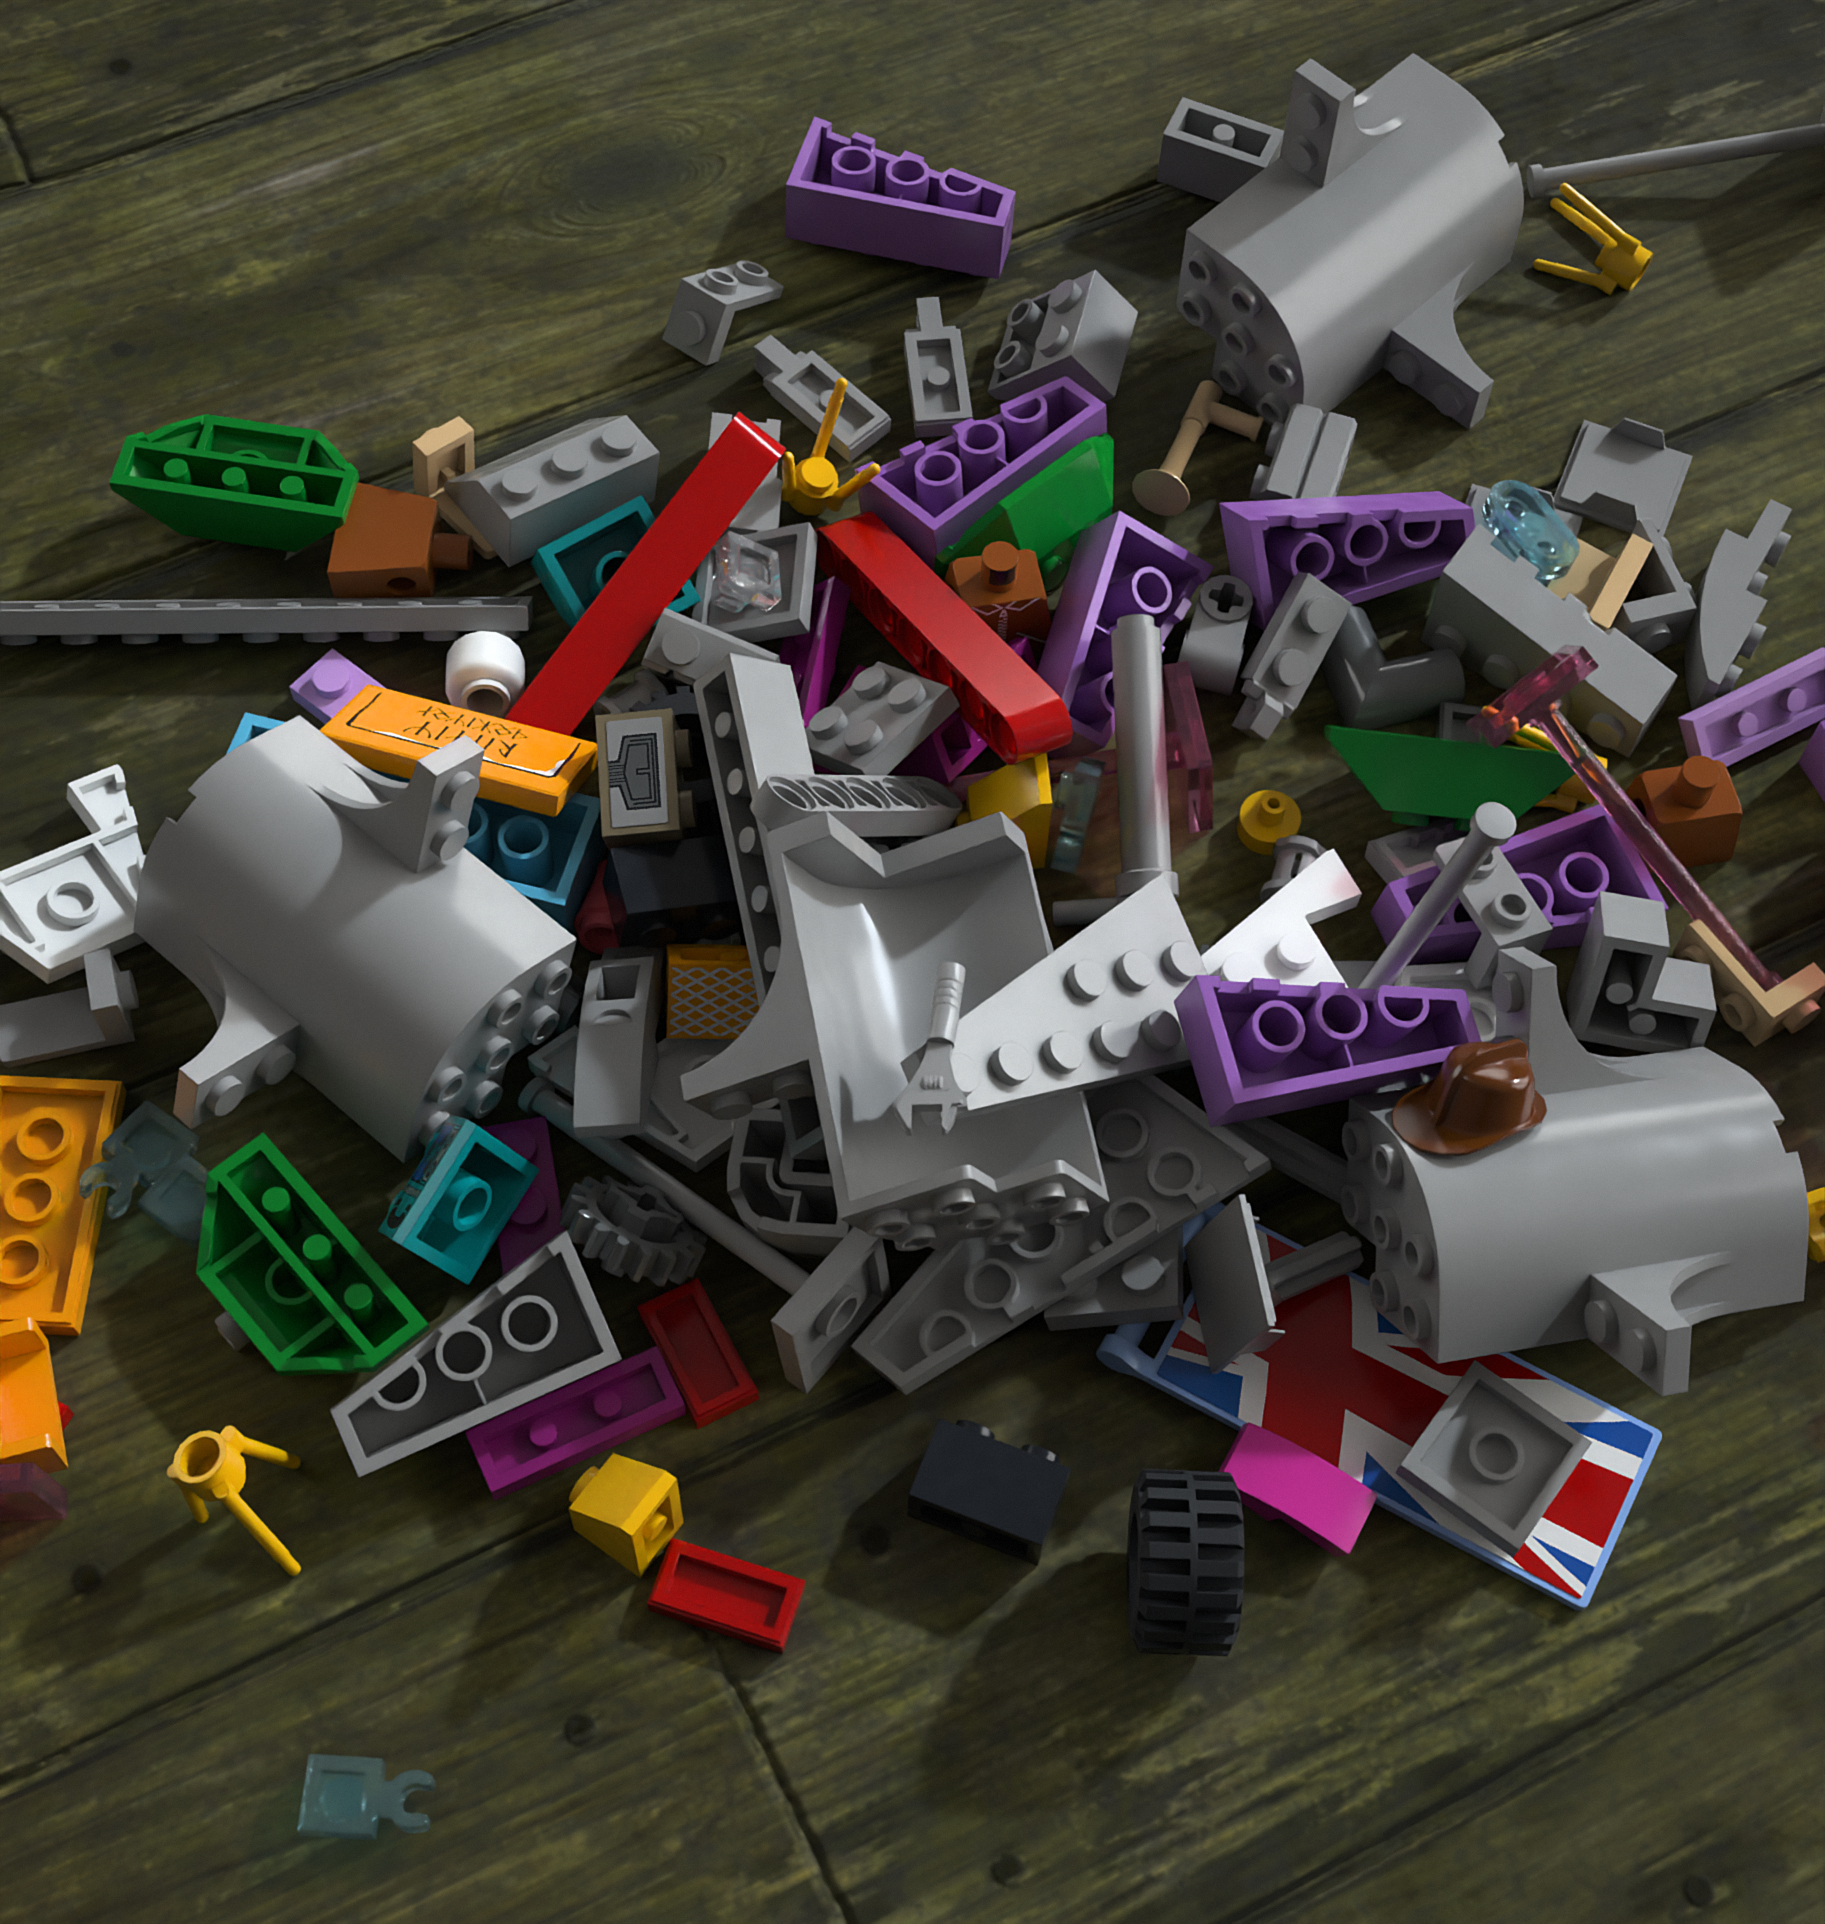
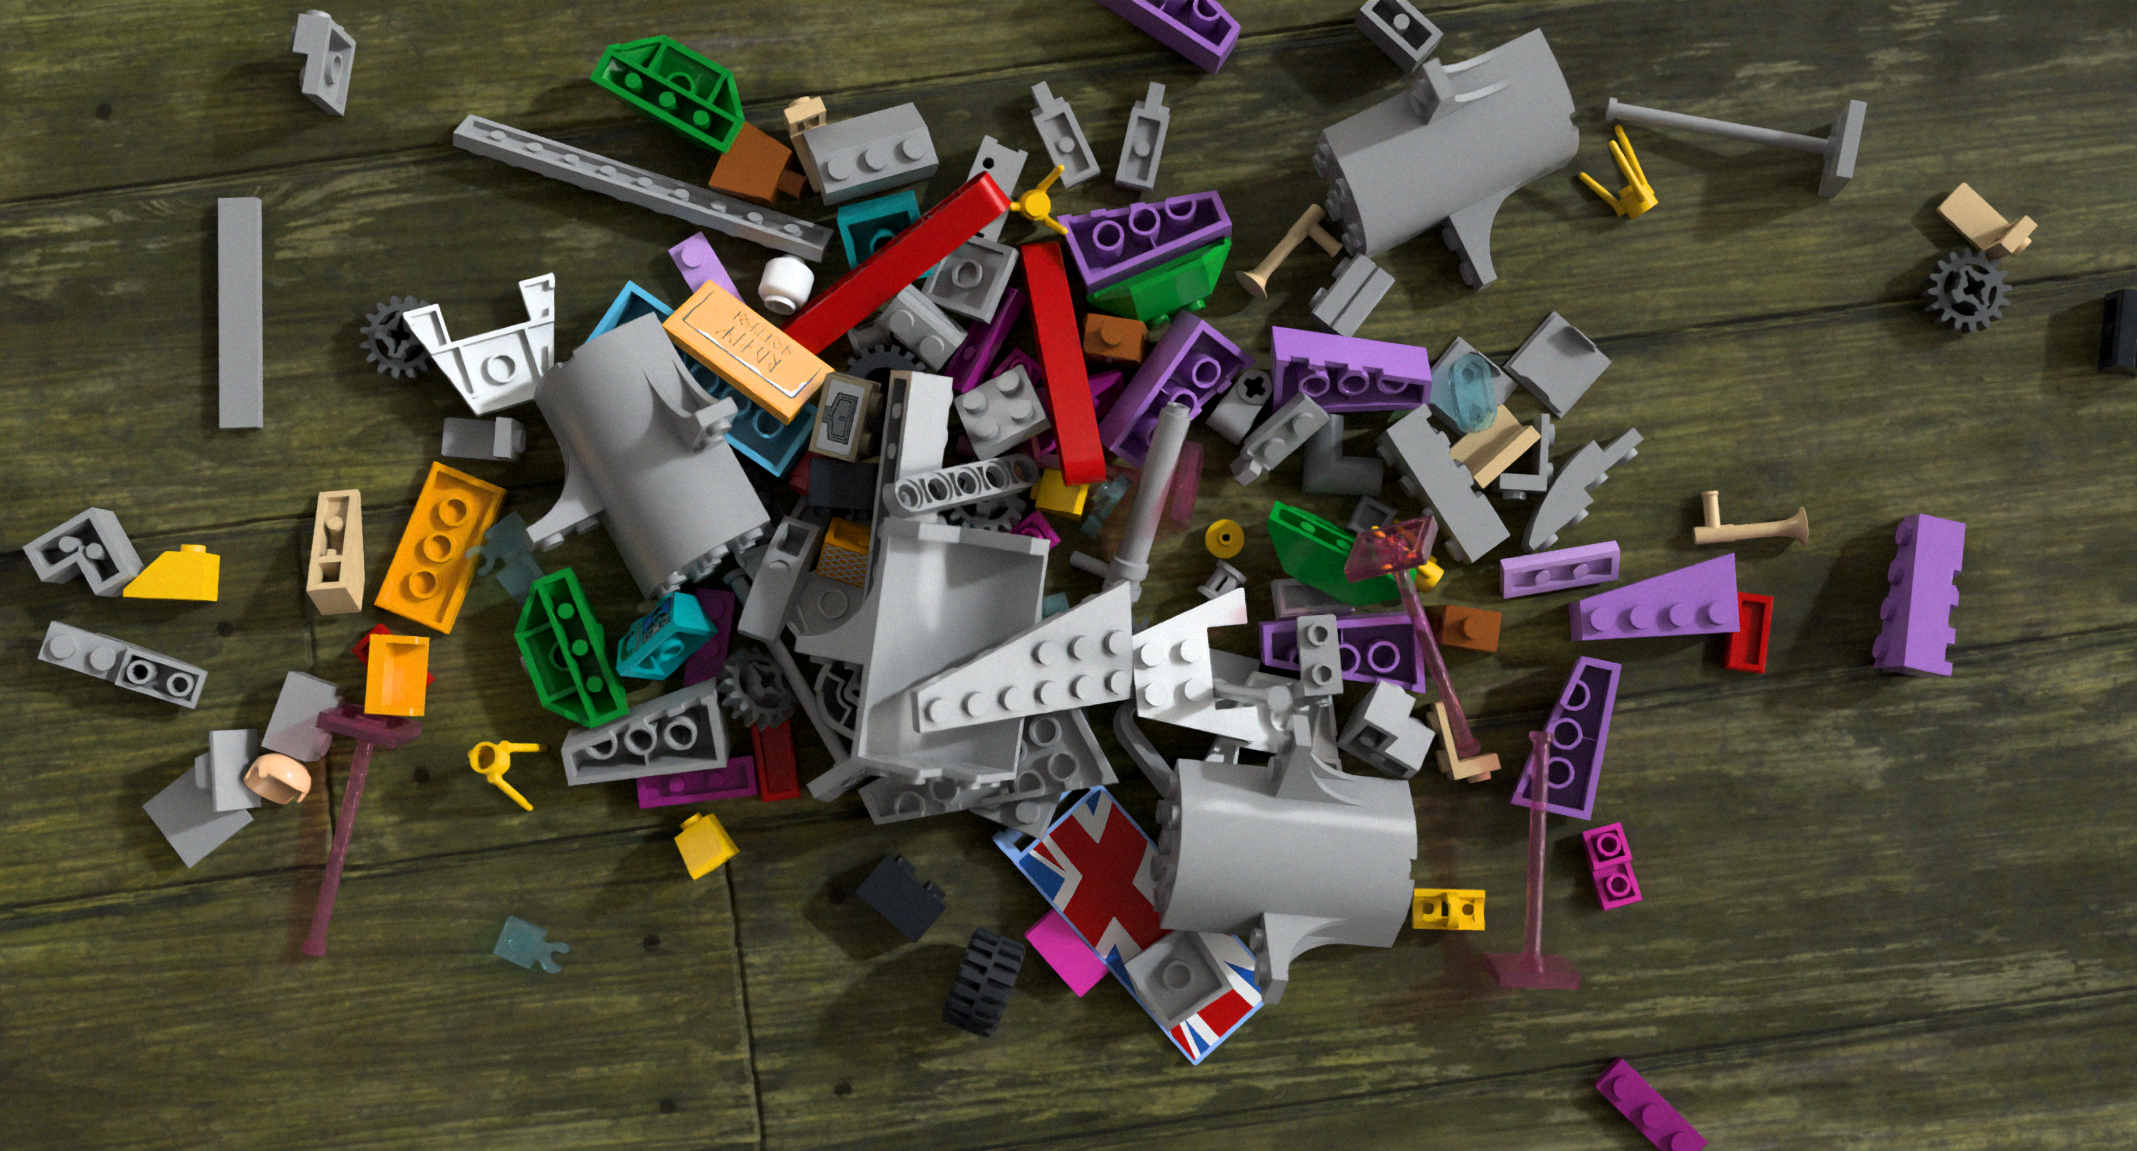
camera: 20 degrees right, 25 degrees up
red tile [647,1537,806,1654] -> none
light grey bracket [662,260,784,366] -> none
clear tile [713,530,782,613] -> none
light grey piece [893,962,968,1136] -> none
light grey slope [987,270,1138,402] -> none
medium lavender wedge [1174,975,1482,1127] -> none
light grey piece [1184,1194,1285,1374] -> none
light grey piece [1264,1231,1364,1307] -> none
reddish brown piece [1392,1038,1547,1156] -> none

